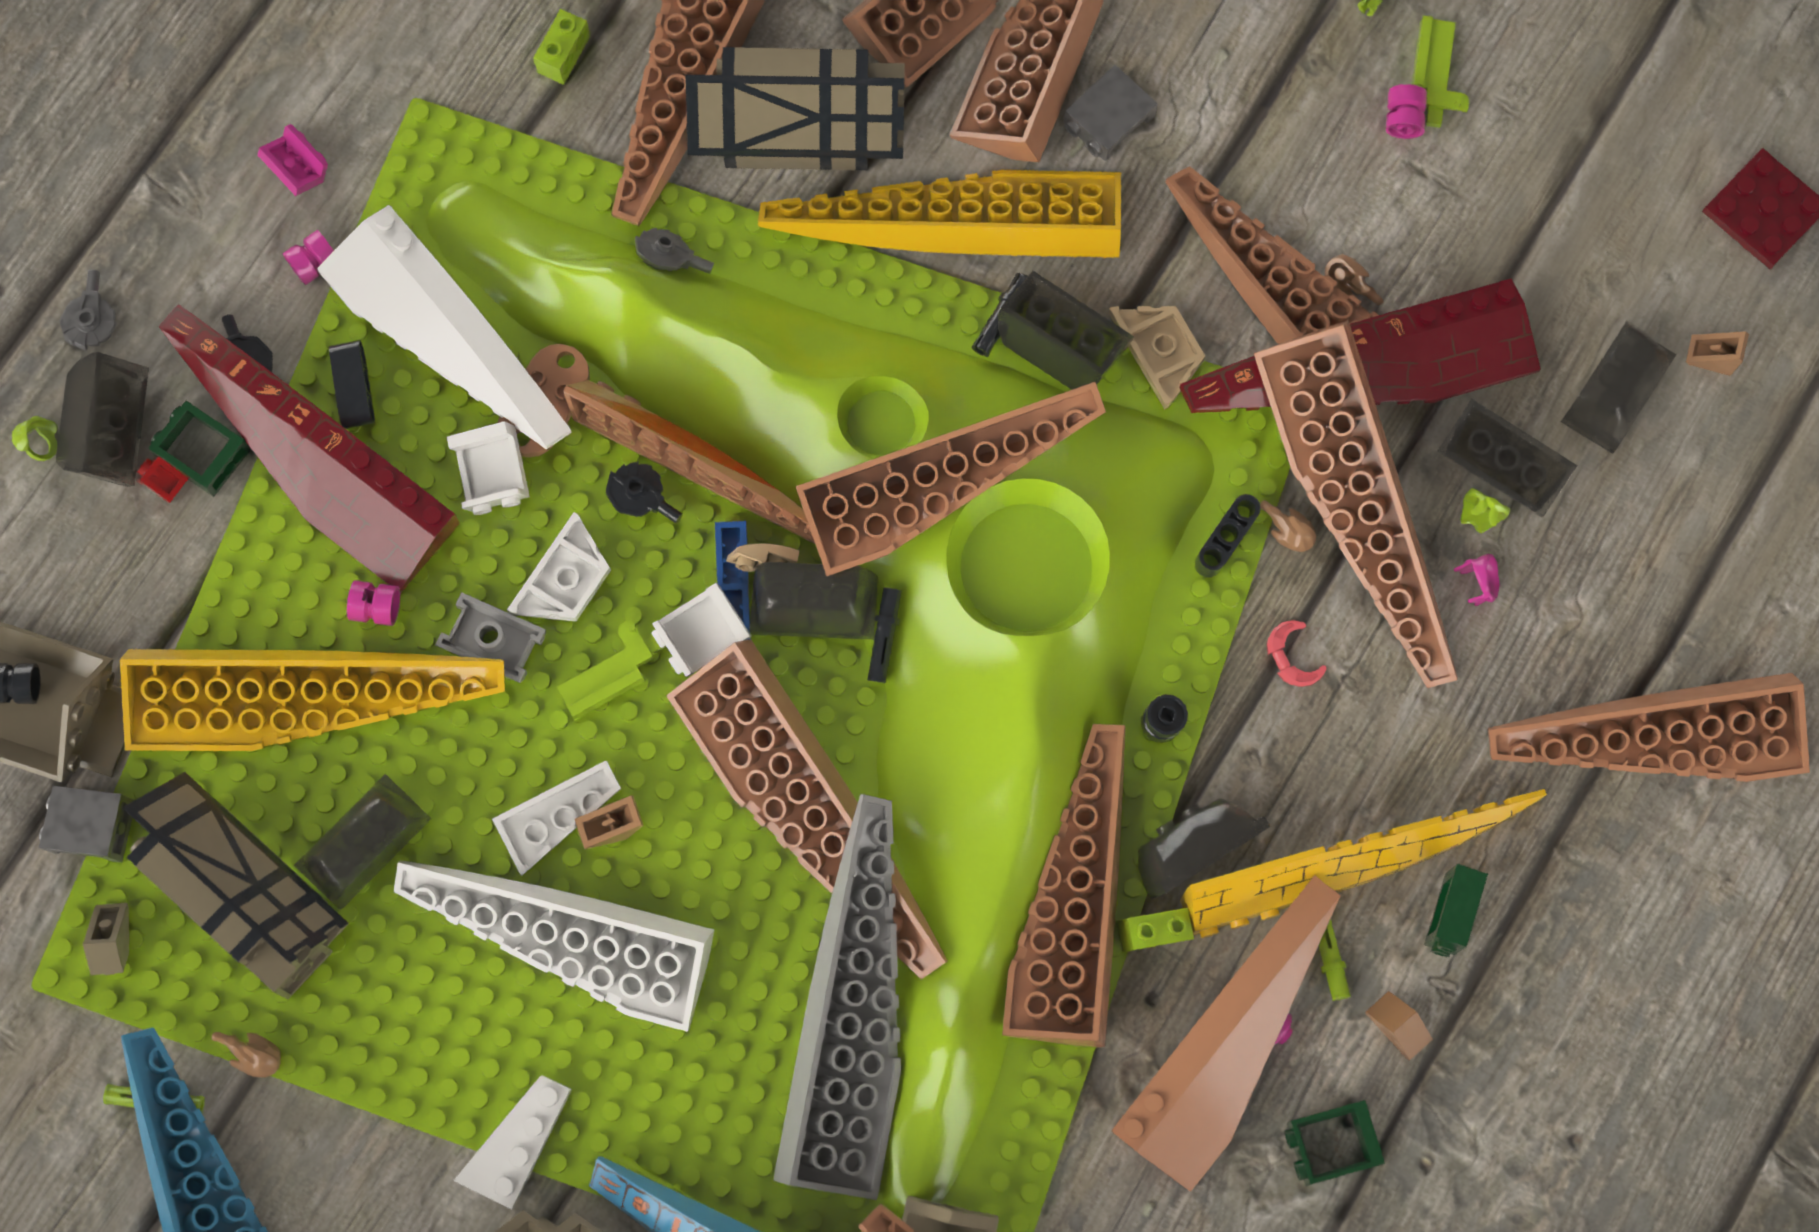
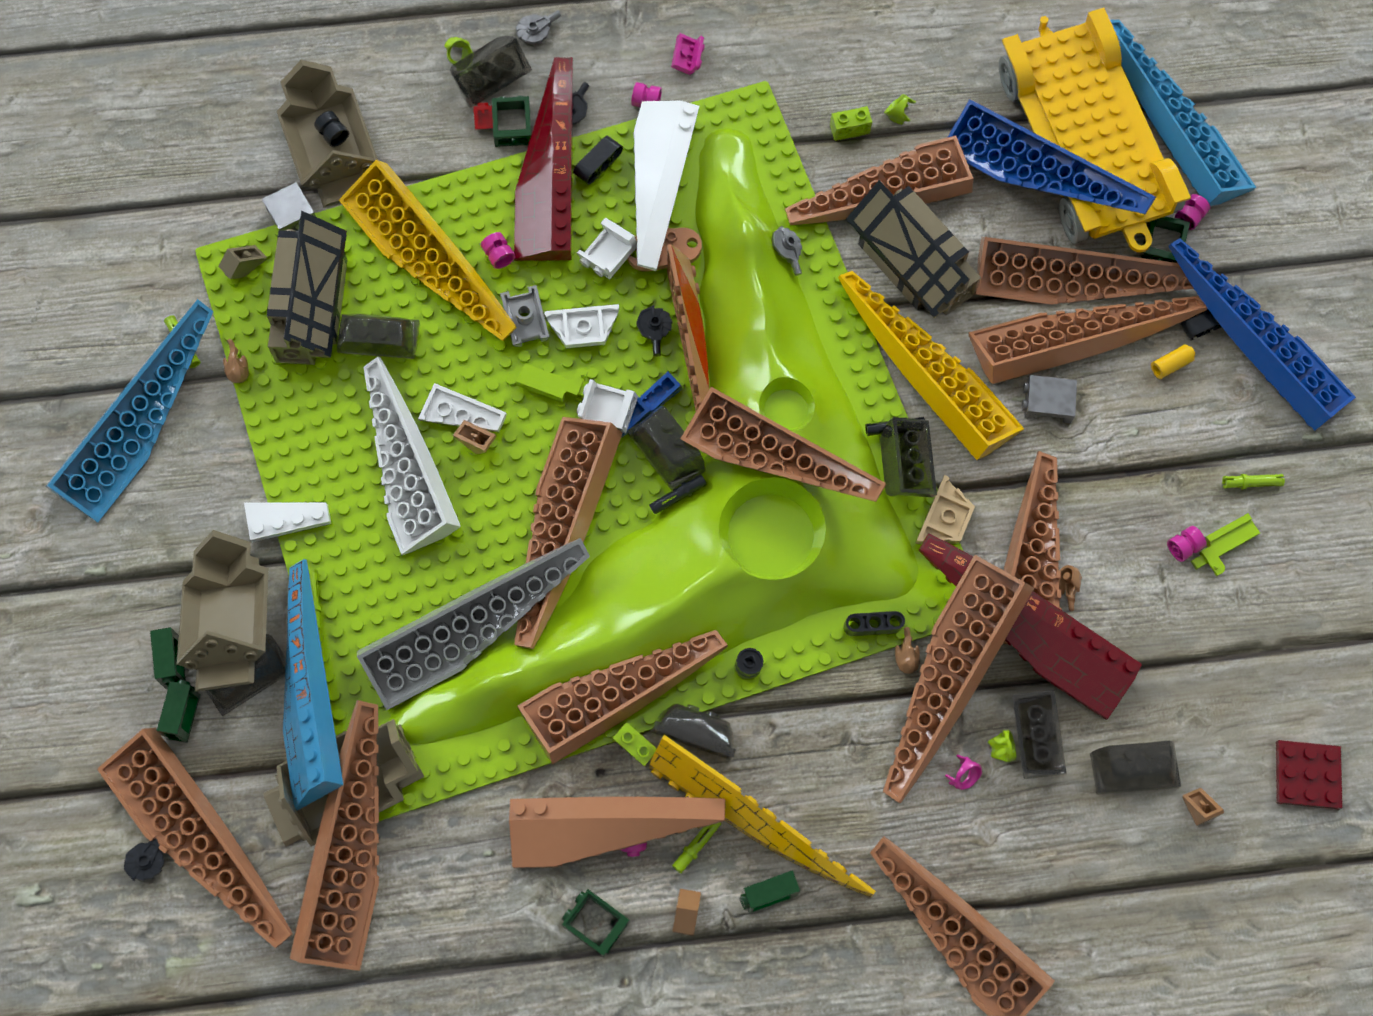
camera: 50 degrees right, 5 degrees down
tan slope [727,544,800,572] -> none
coral piece [1267,620,1327,687] -> none

